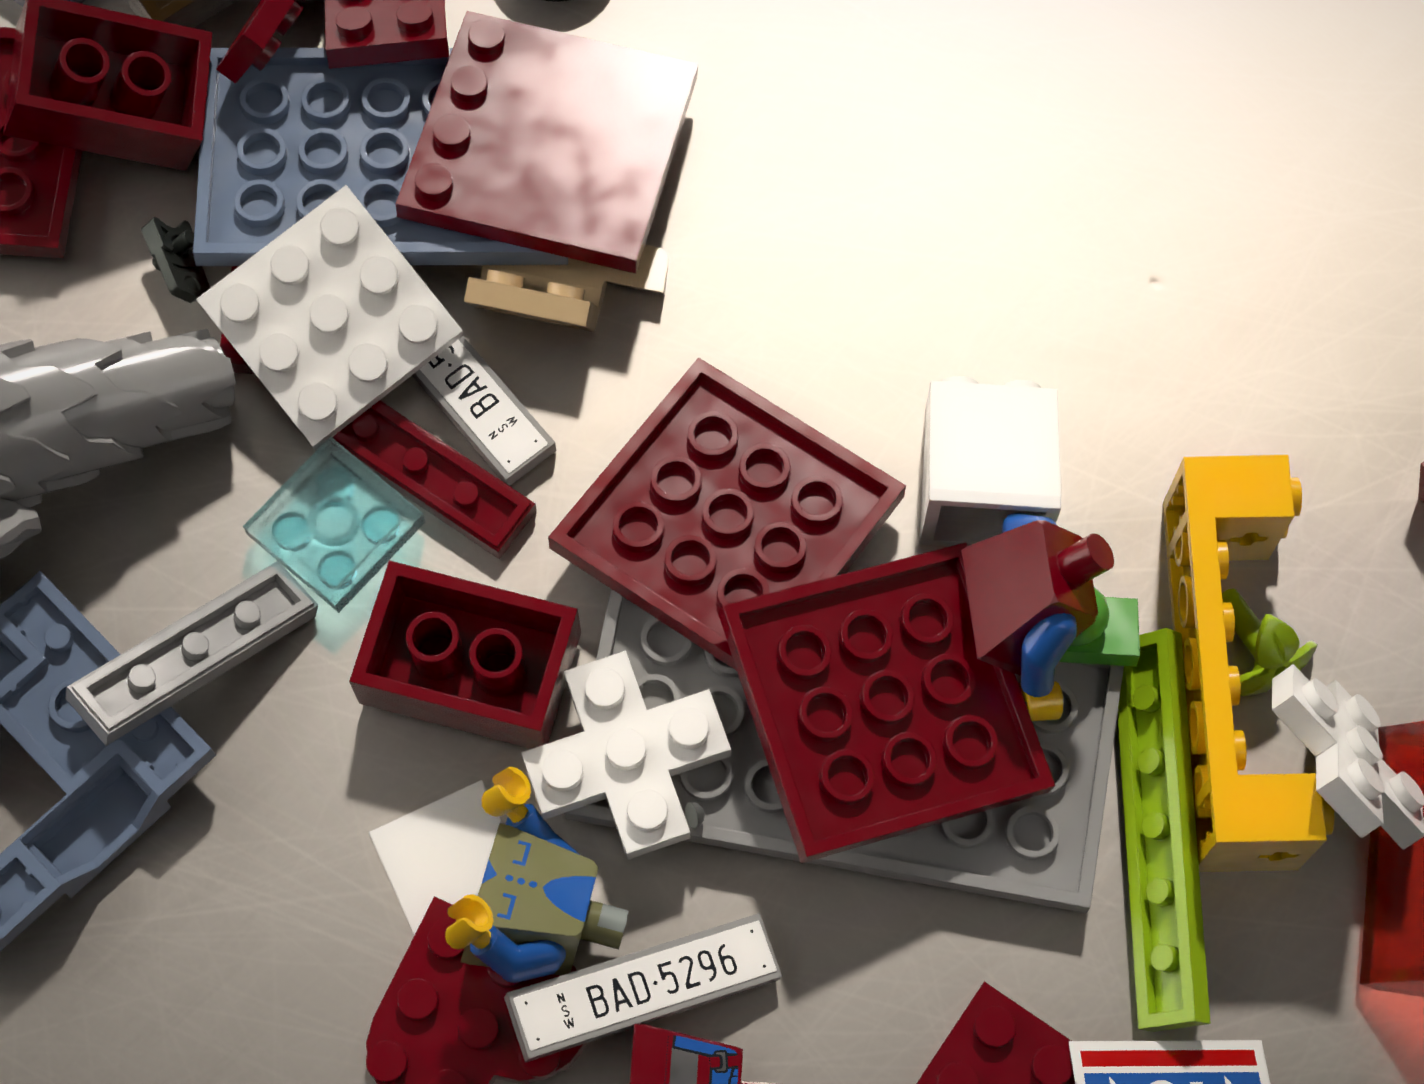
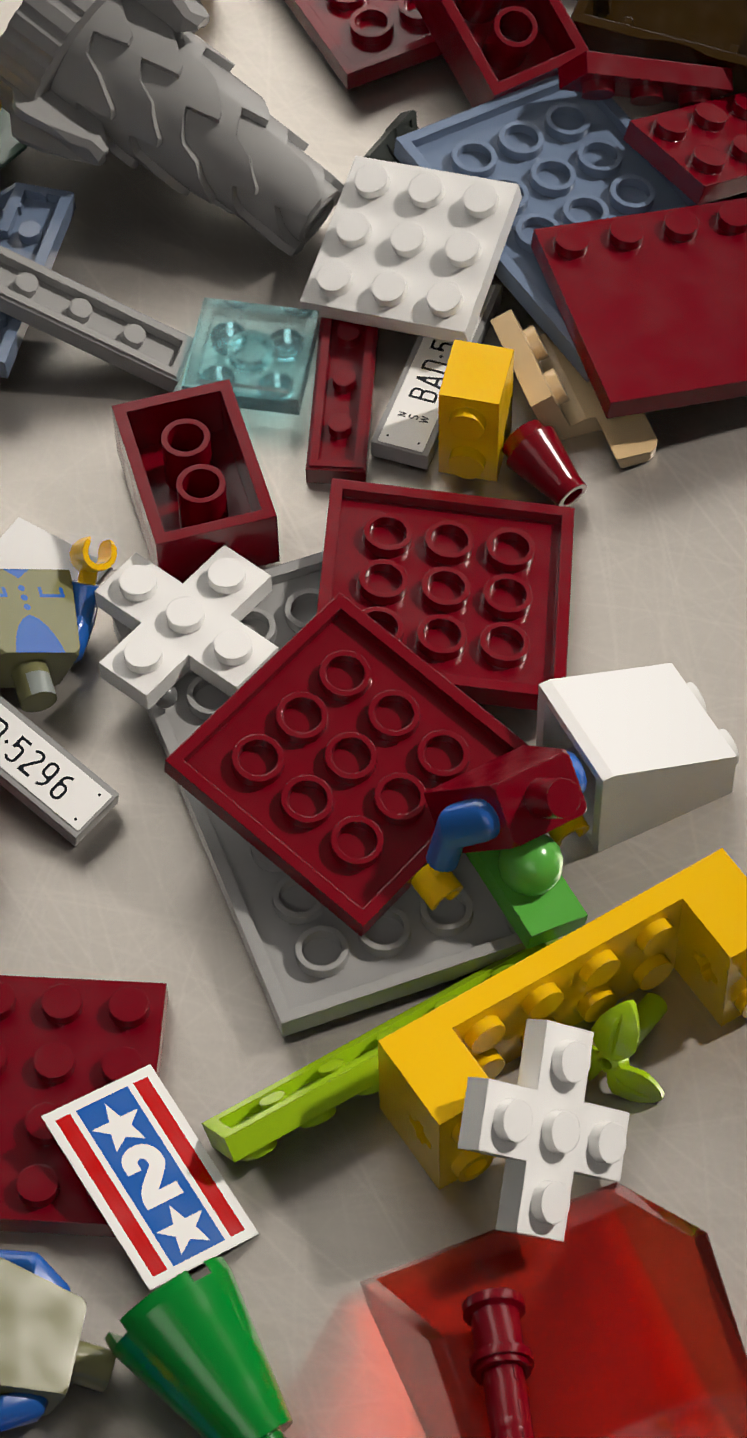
camera: 60 degrees right, 15 degrees down
none -> yellow brick [438,339,514,482]
none -> dark red cone [502,419,587,507]

